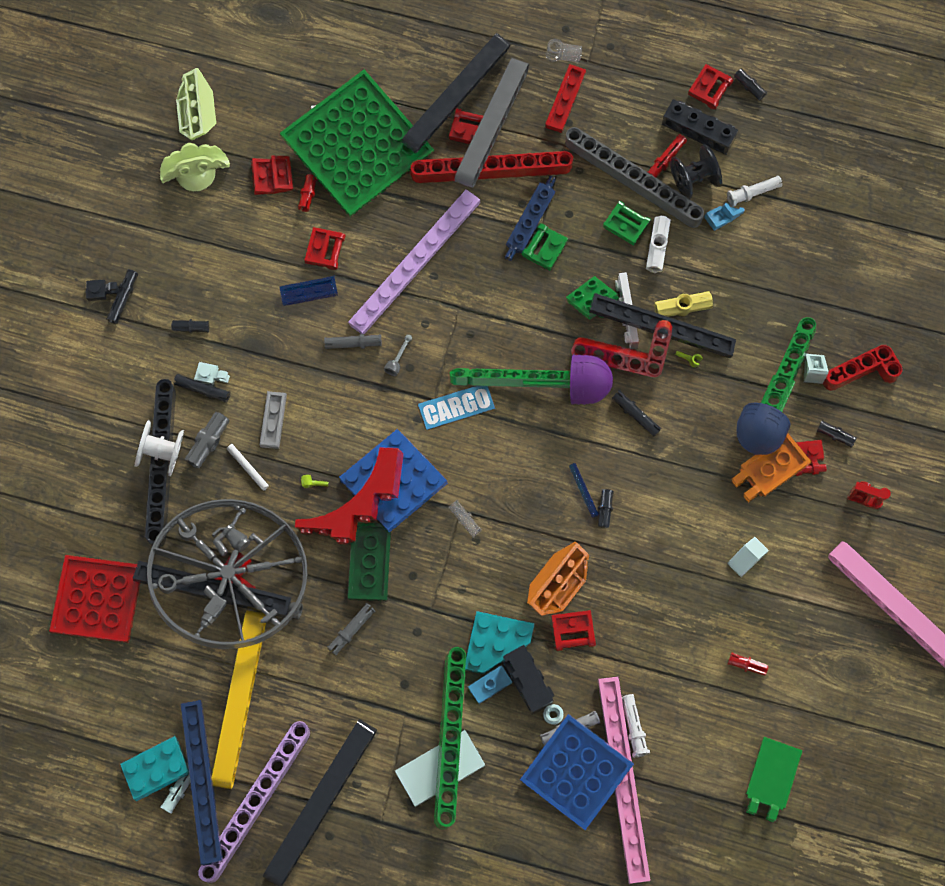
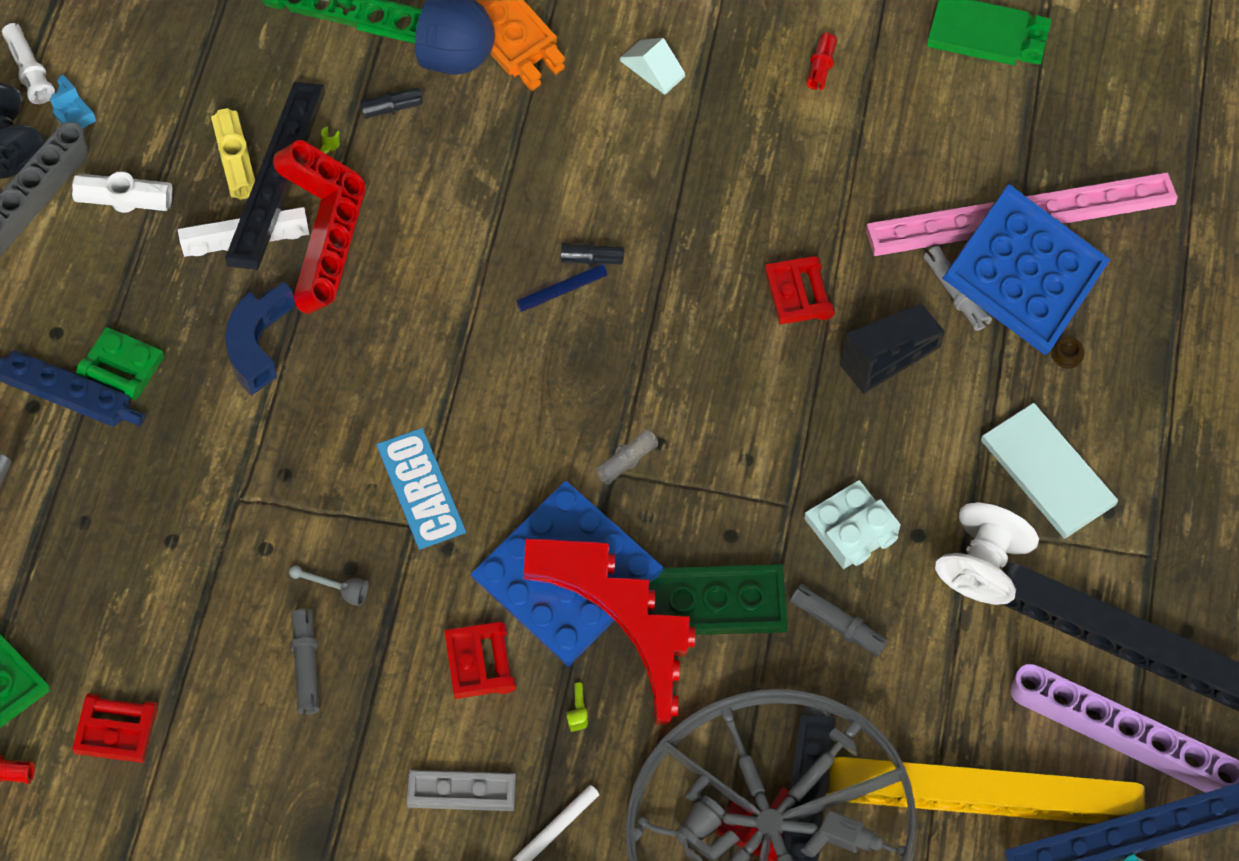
camera: 95 degrees left, 10 degrees down
clear blue plate [279,276,338,306] -> none
lavender plate [348,190,480,334] -> none
green beam [434,647,466,830] -> none
piece [449,355,613,405] -> none
teal plate [465,611,534,674] -> none
dark azure plate [468,665,512,704] -> none
orange wedge [527,542,589,616] -> none
light aqua plate [543,704,563,725] -> none
green plate [566,276,619,320] -> none
green plate [603,201,651,246] -> none
black pin [612,390,662,437] -> none
white pin [622,694,650,757] -> none
none -> dark blue arch [225,282,296,396]
none -> black axle [360,88,423,119]
none -> red plate [444,622,516,699]
none -> light aqua plate [804,480,901,569]
none -> white piece [935,502,1039,605]
none -> dark brown plate [1051,337,1084,369]

